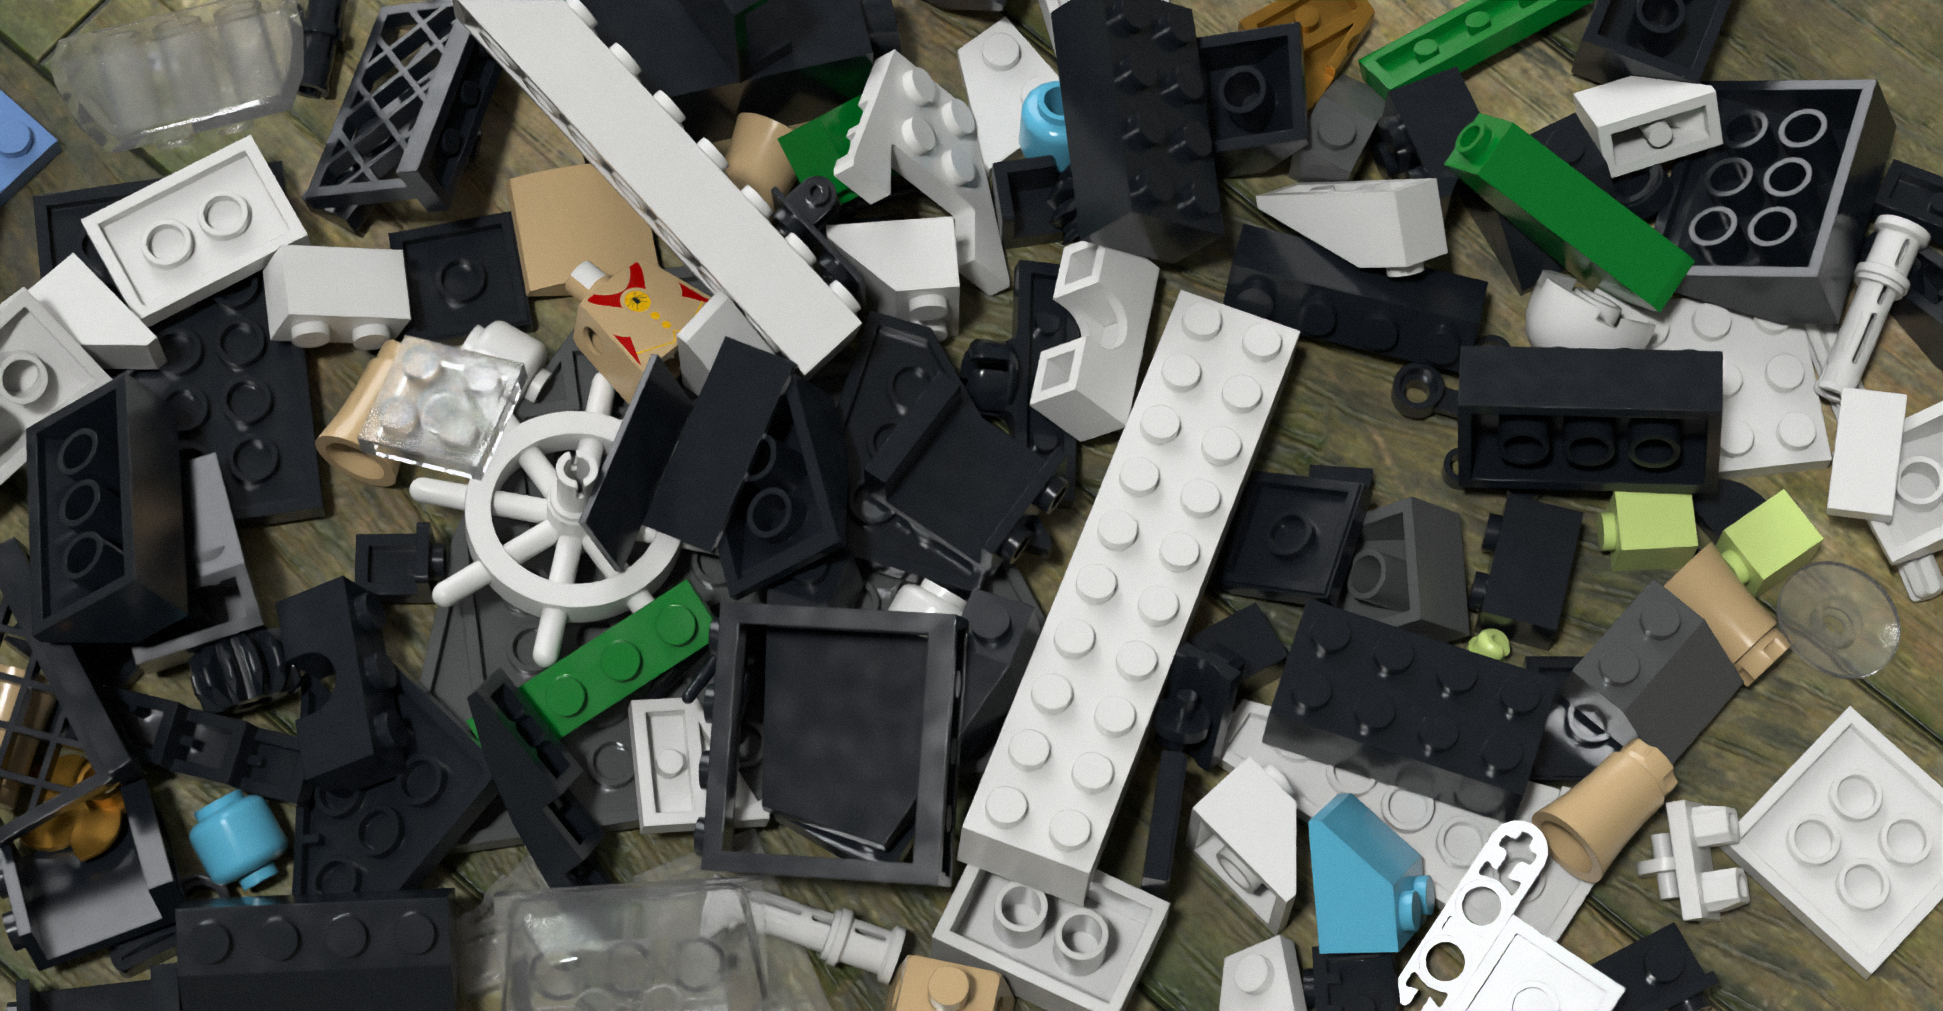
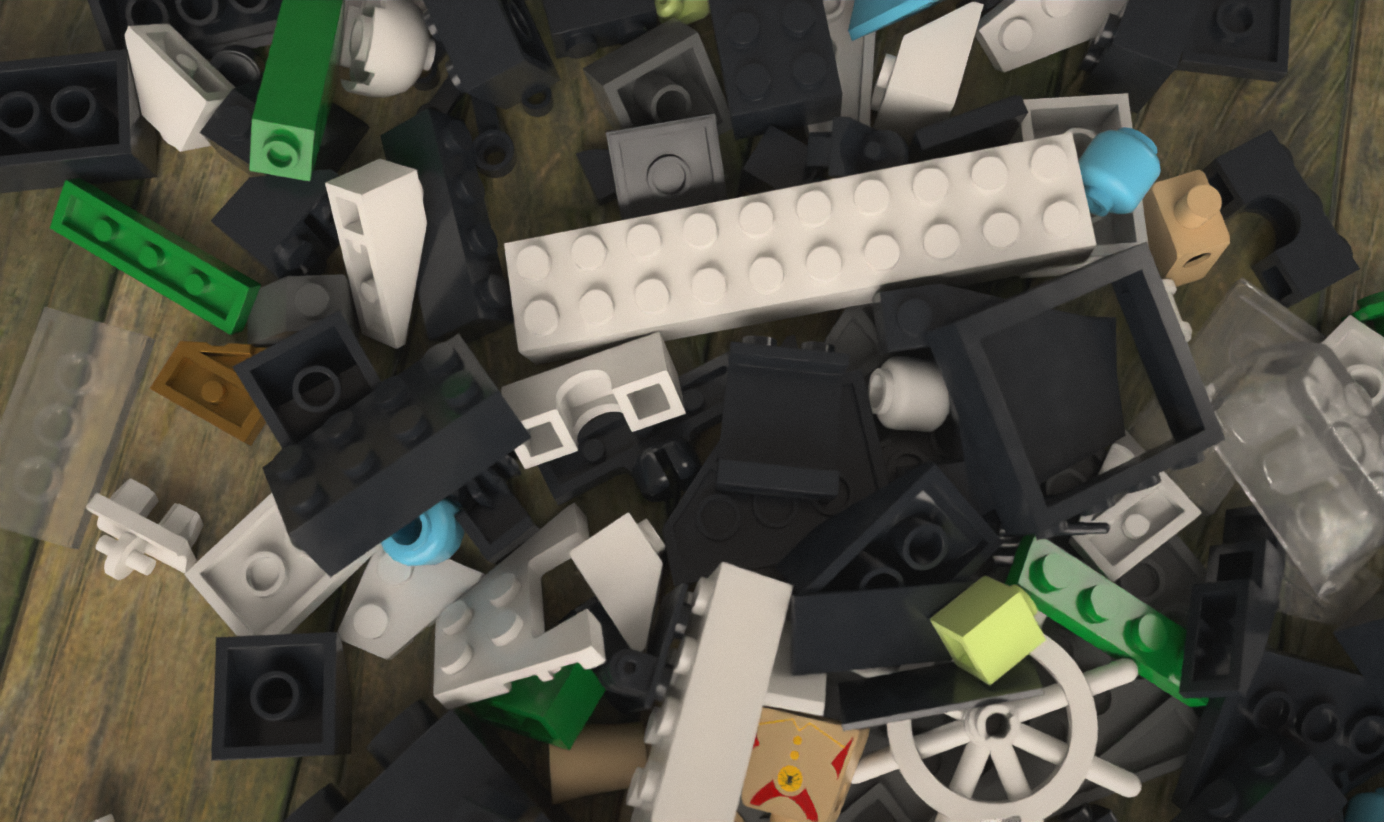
camera: 120 degrees left, 10 degrees up
none -> yellowish green brick [930,575,1046,685]
none -> medium azure head [1078,127,1161,216]

